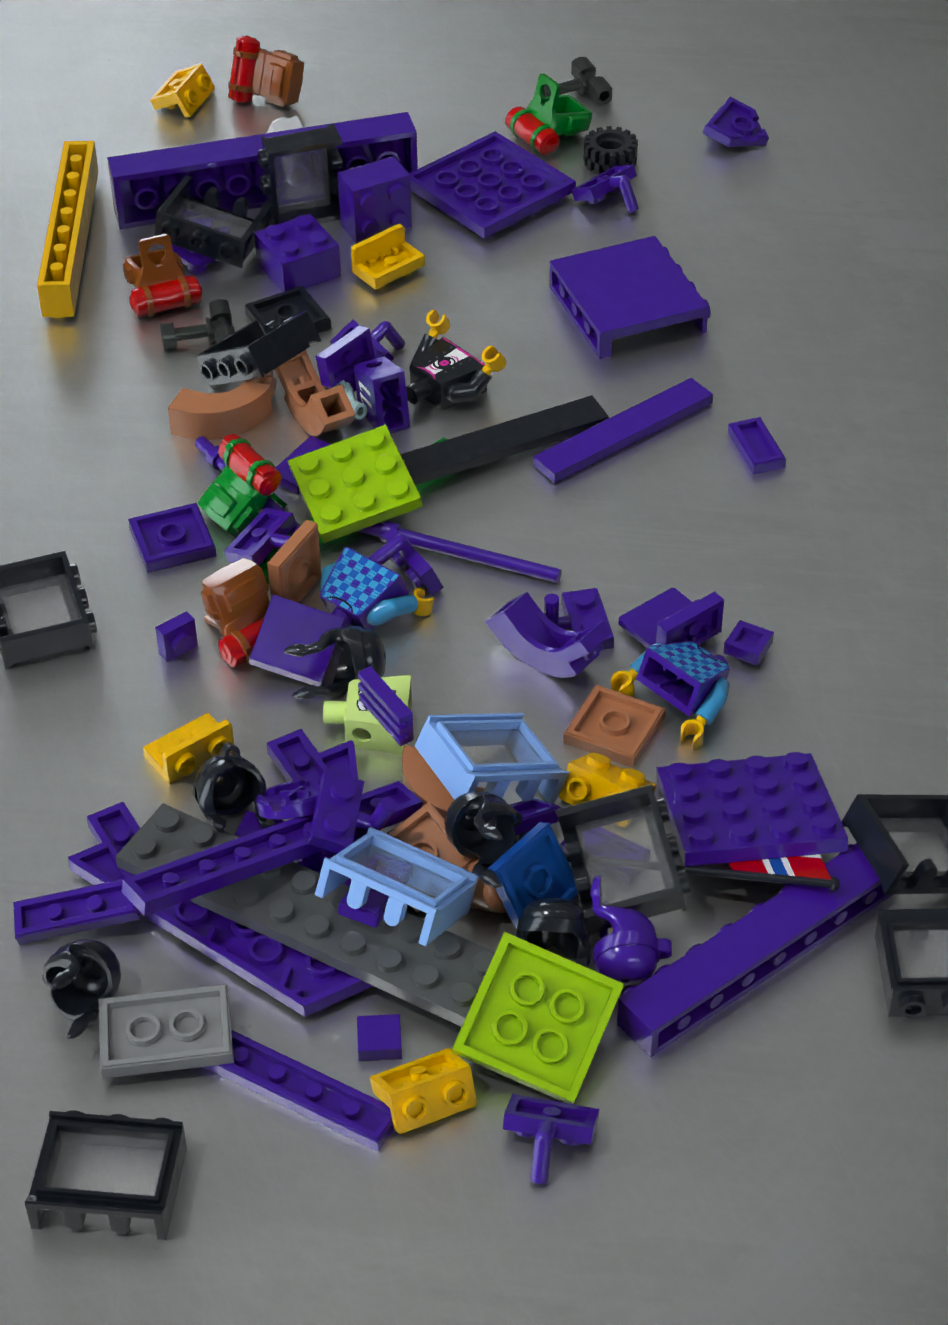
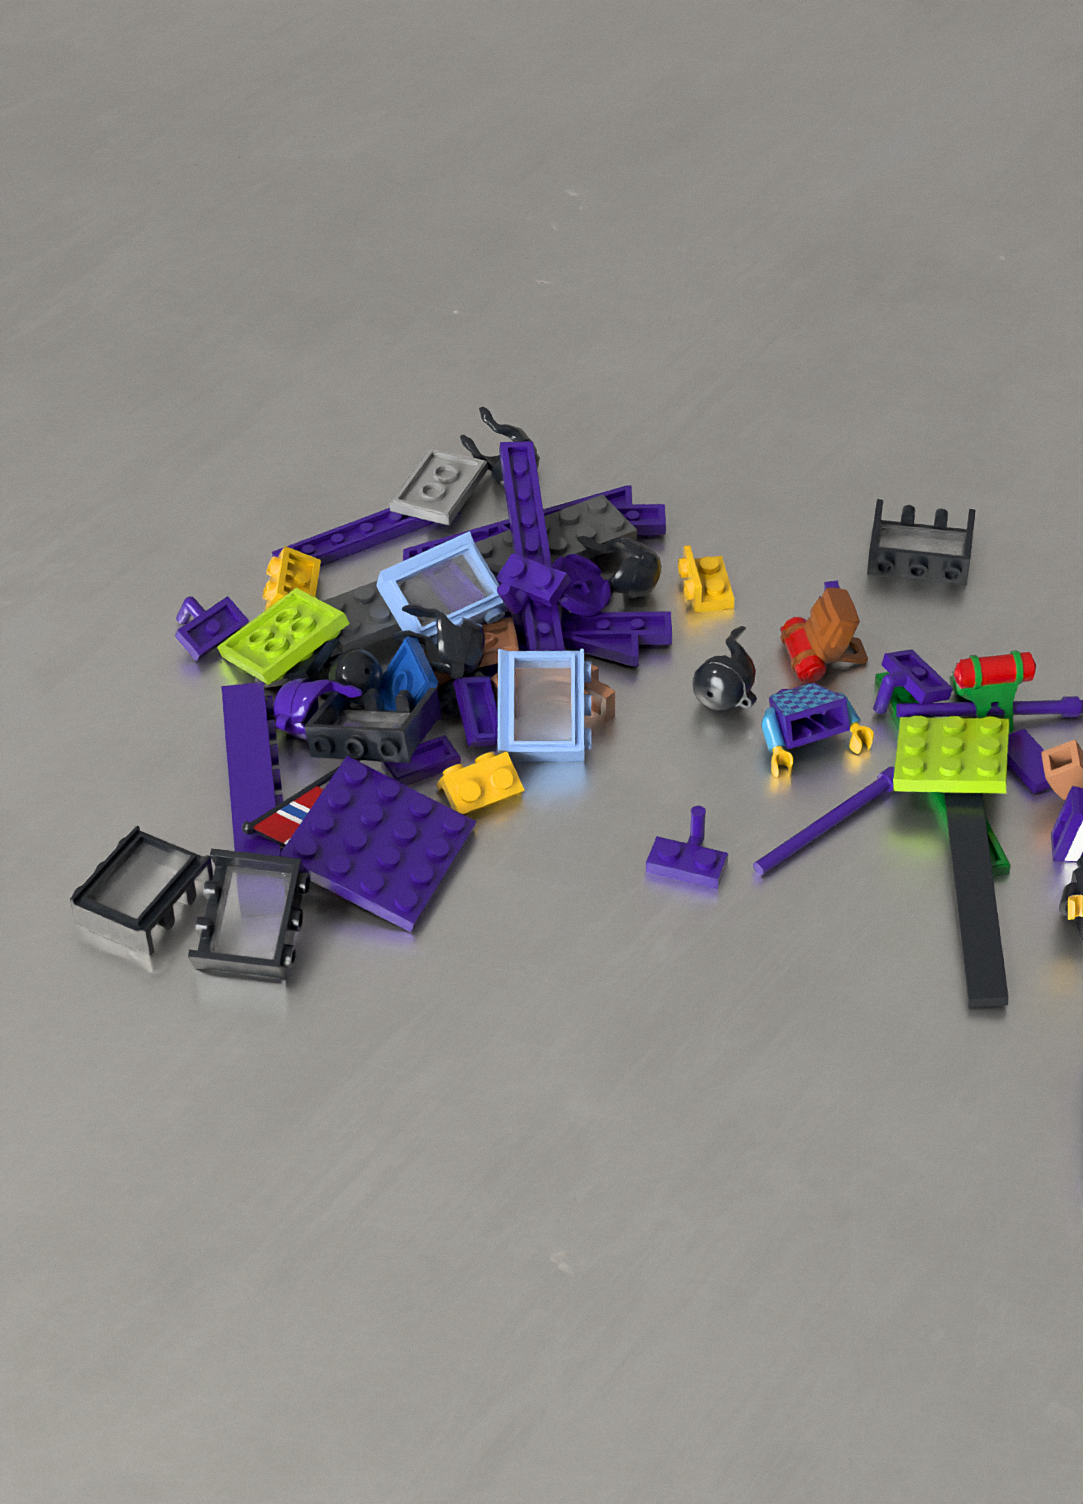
camera: 120 degrees right, 0 degrees up
dark purple tile [13,879,140,945] -> none
black window [25,1110,187,1240] -> none
dark purple tile [128,503,217,573] -> none
dark purple tile [248,594,344,686] -> none
nougat tile [267,519,321,603] -> none
yellowish green torso [323,675,412,755] -> none
dark purple tile [357,666,414,746] -> none
dark purple tile [357,1014,402,1061] -> none
dark purple plate [368,527,444,596] -> none
dark purple arch [485,592,612,678] -> none
dark purple tile [533,378,713,483] -> none
nougat tile [563,684,666,768] -> none
torso [611,641,730,750] -> none
dark purple bracket [618,588,724,648] -> none
dark purple plate [723,620,774,666] -> none
dark purple tile [728,417,786,475] -> none

